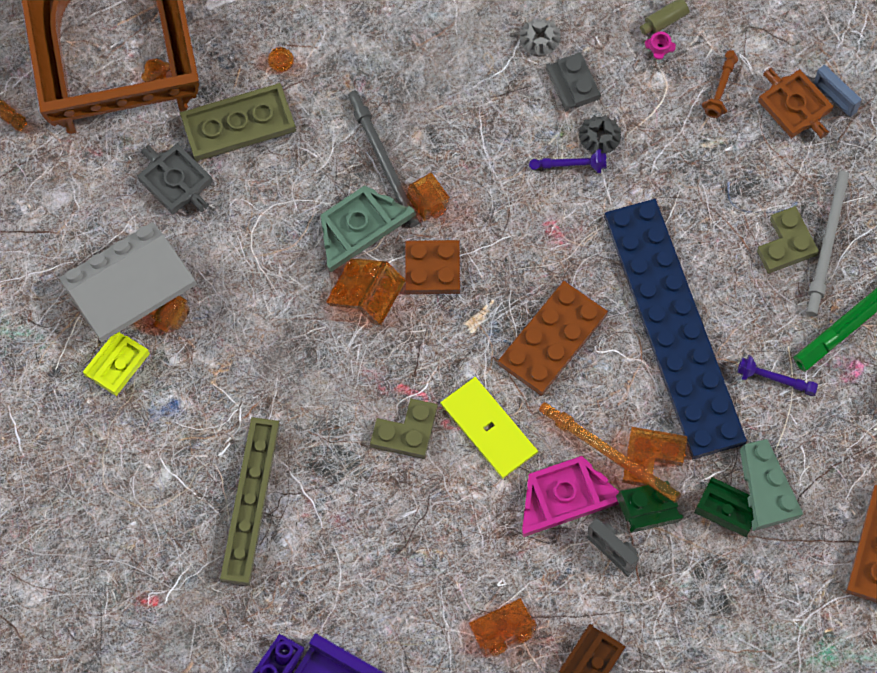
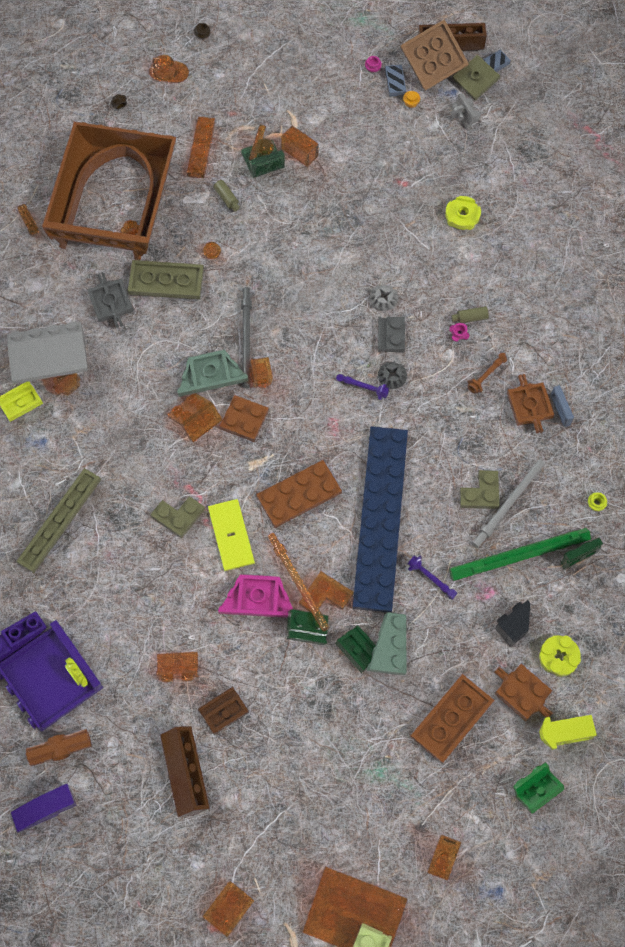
camera: 20 degrees right, 0 degrees up
dark grey plate [586,518,639,577] -> none

